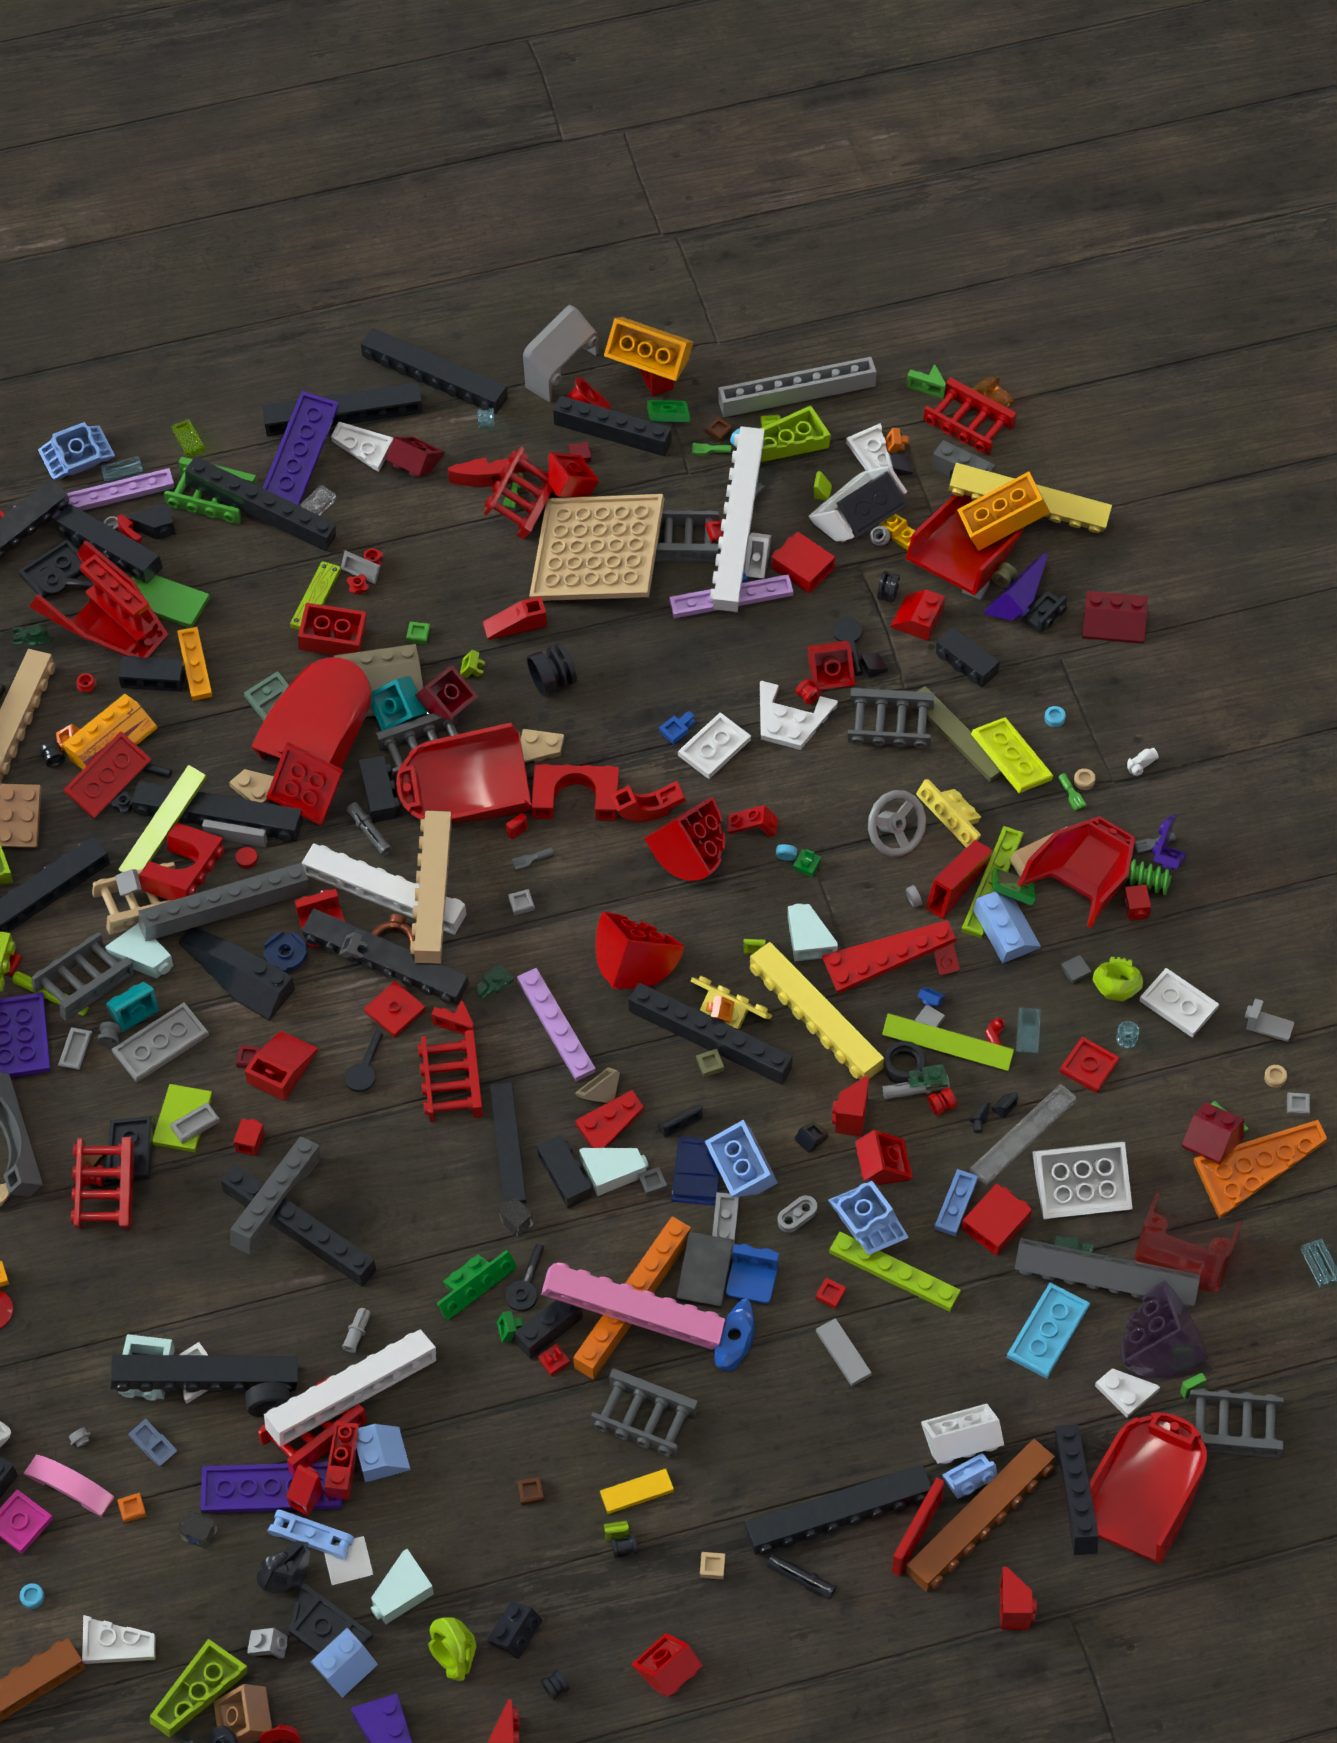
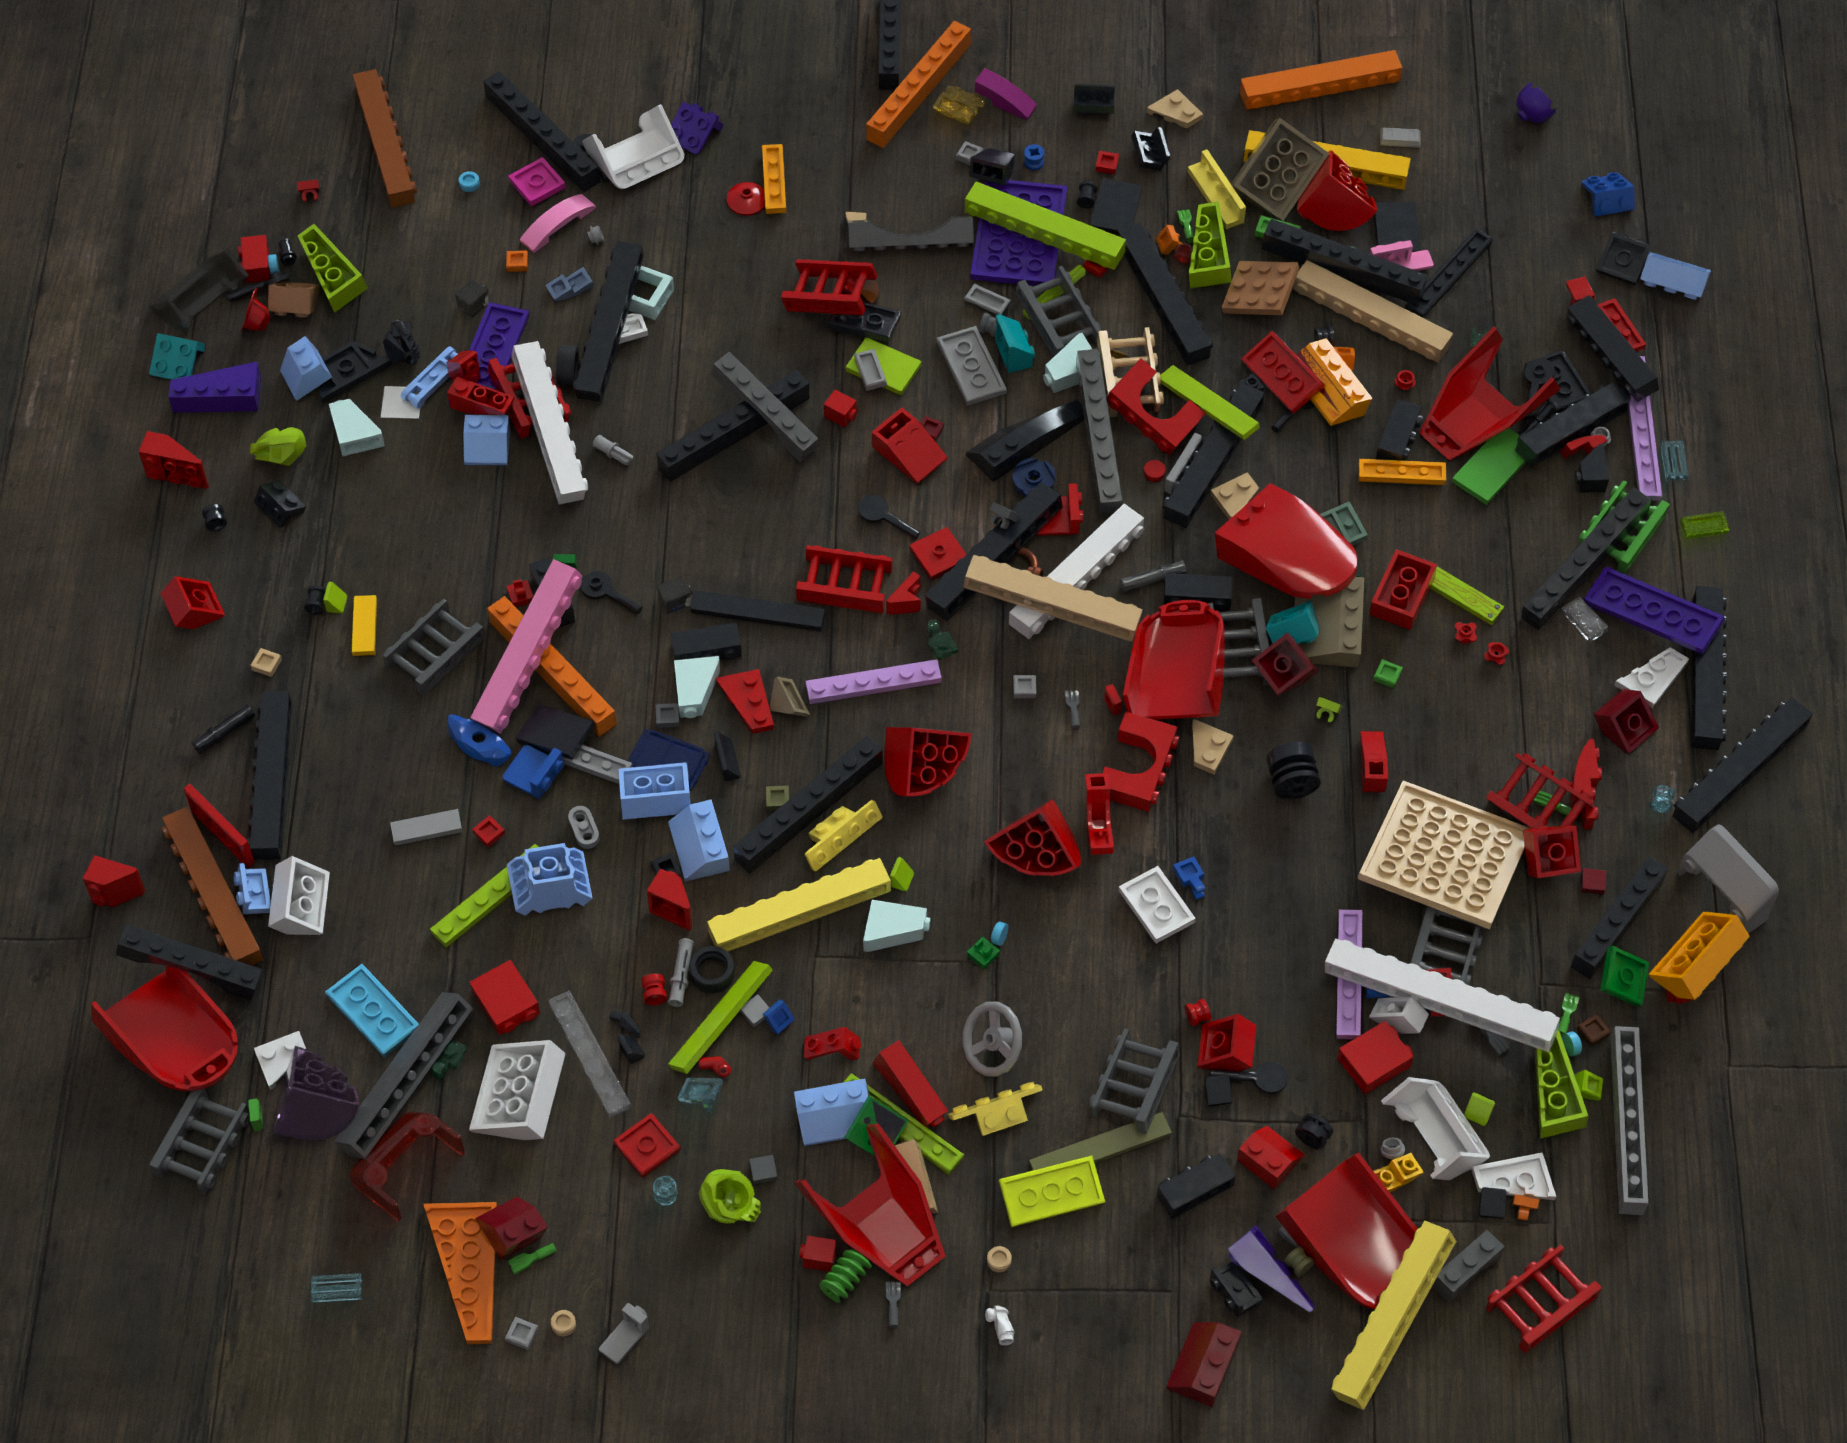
camera: 105 degrees right, 0 degrees up
light blue slope [38,422,115,480] -> none
red fence [79,555,153,642] -> none
white wing [82,1615,156,1664] -> none
light grey tile [116,869,142,896] -> none
light grey bracket [247,1628,288,1659] -> none
red plate [266,742,344,825] -> none
light grey tile [341,550,380,584] -> none
green bracket [437,1250,517,1320] -> none
reddish brown tile [517,1477,544,1506] -> none
red piece [568,377,611,410] -> none
orange tile [706,996,735,1023] -> none
red bracket [727,805,778,837] -> none
white wing [760,681,838,750] -> none
red wing [822,920,957,994] -> none
black tile [836,471,908,537] -> none
red slope [855,1130,913,1185] -> none
light grey tile [906,885,922,907] -> none
bright green slope [907,365,946,399] -> none
clear green plate [908,1064,948,1090] -> none
medium blue plate [935,1169,978,1237] -> none
light orange slope [957,472,1050,551] -> none
clear orange slope [971,376,1014,407] -> none
medium azure tile [1044,706,1066,727] -> none
bright green piece [1058,773,1087,811] -> none
white plate [1140,968,1219,1038] -> none
dark purple bracket [1152,814,1187,870] -> none
none -> light blue slope [668,800,730,882]

